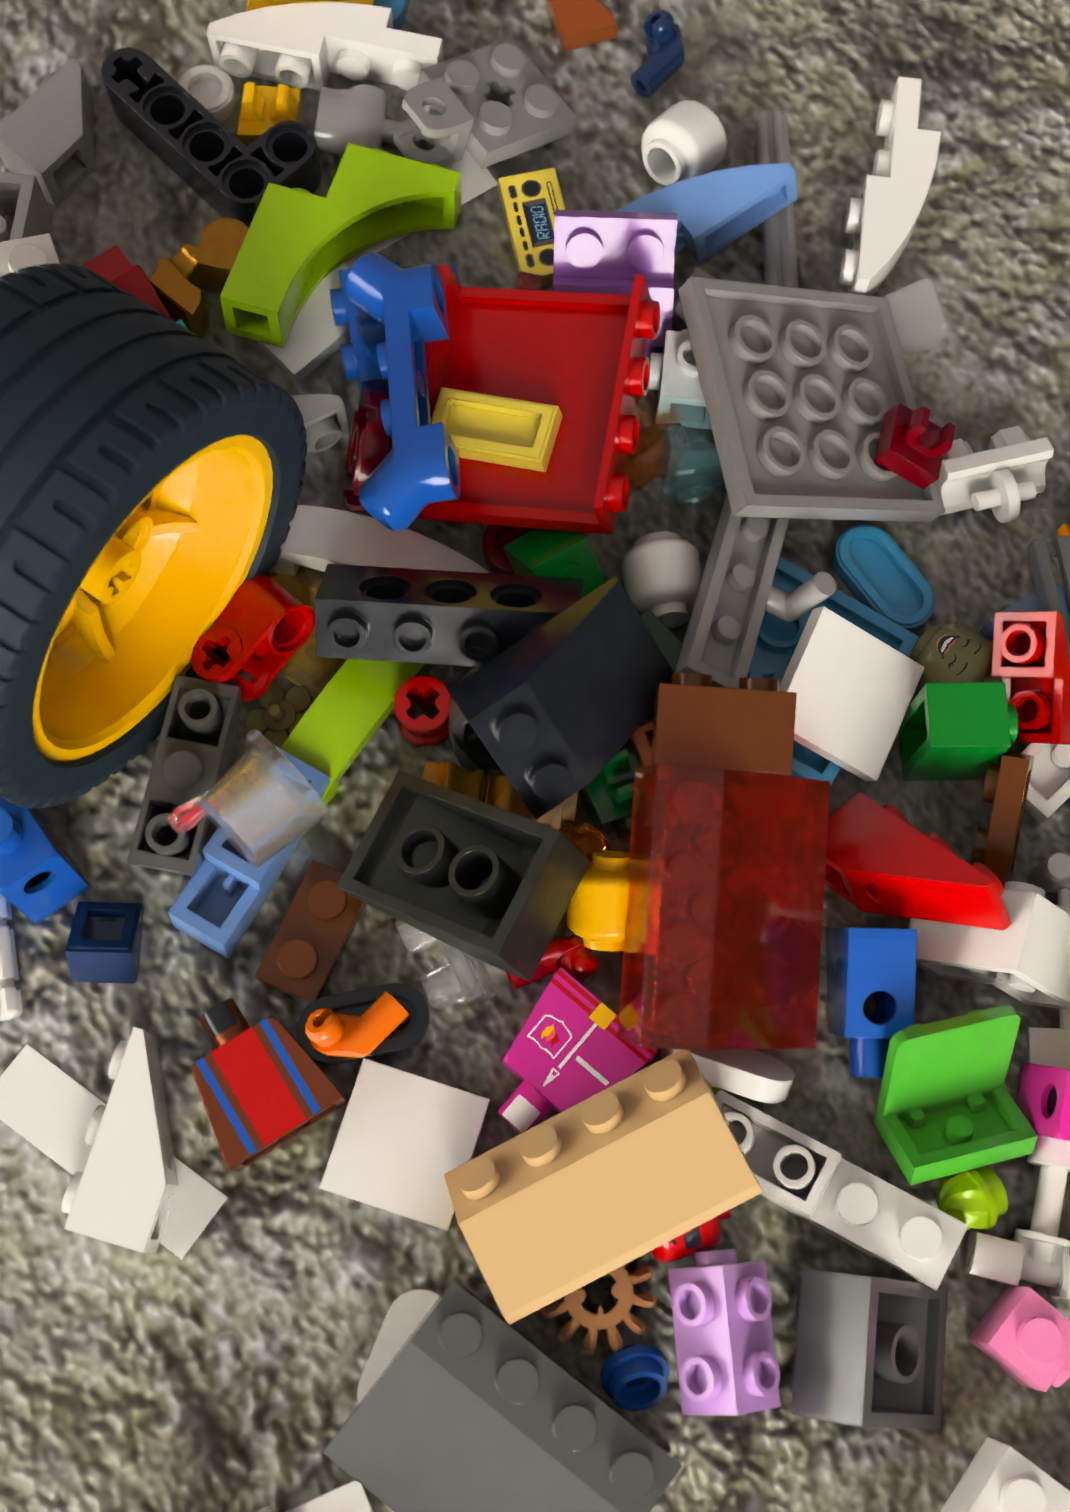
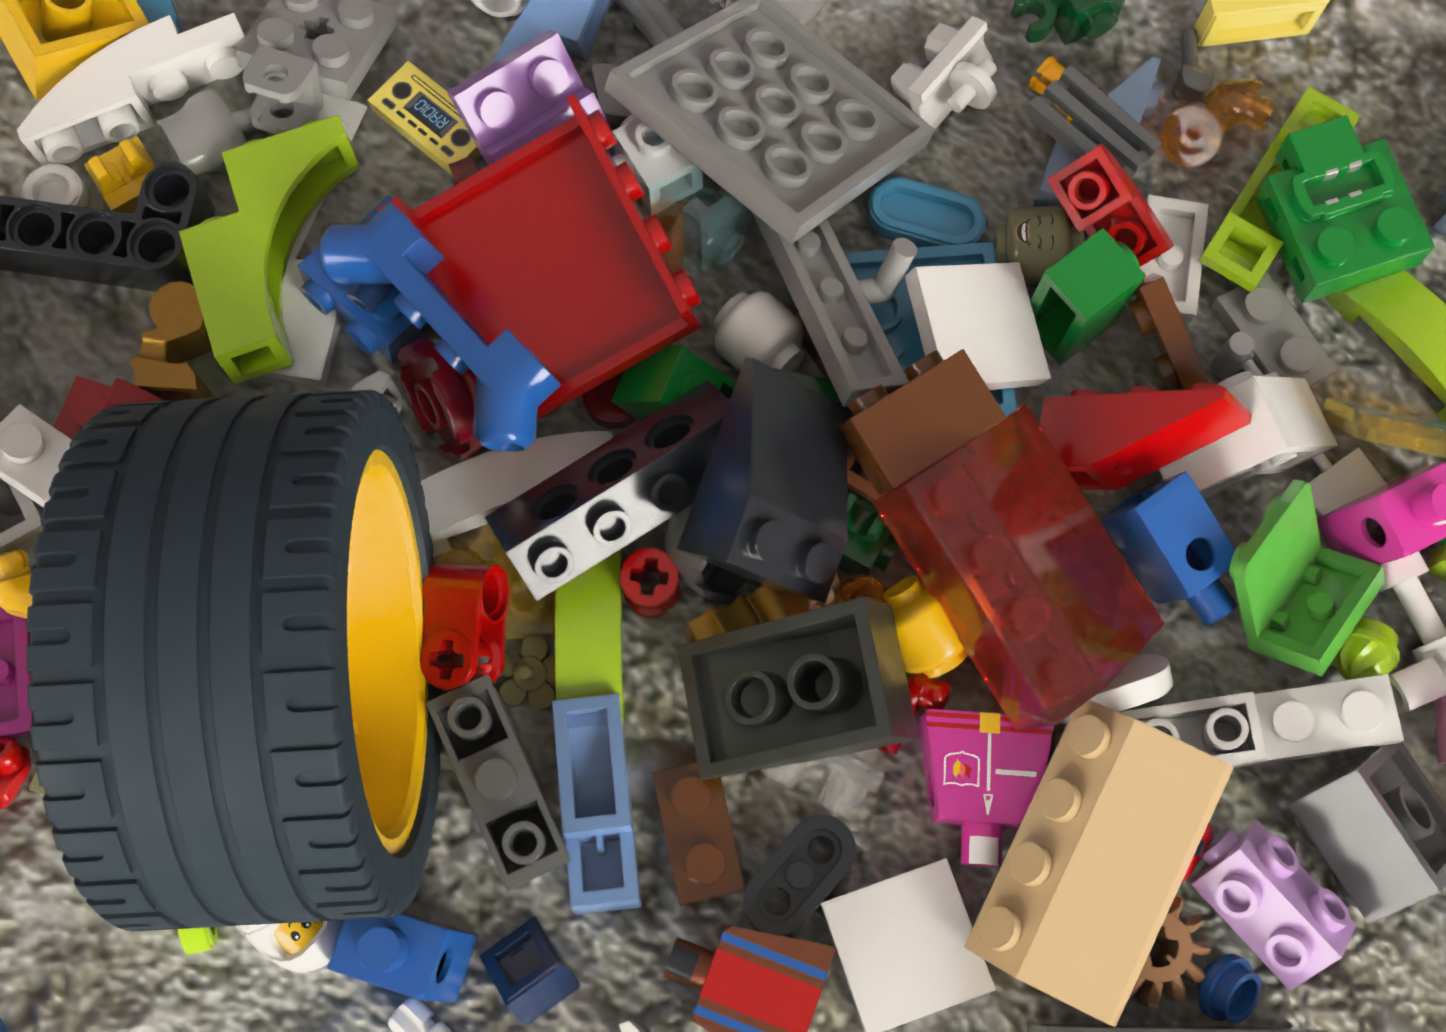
camera: 35 degrees left, 0 degrees up
clear hat [168,729,330,869] -> none
orange arm [305,991,409,1058] -> none
light yellow tile [431,387,563,472] -> none
dark red tile [874,403,956,489] -> none

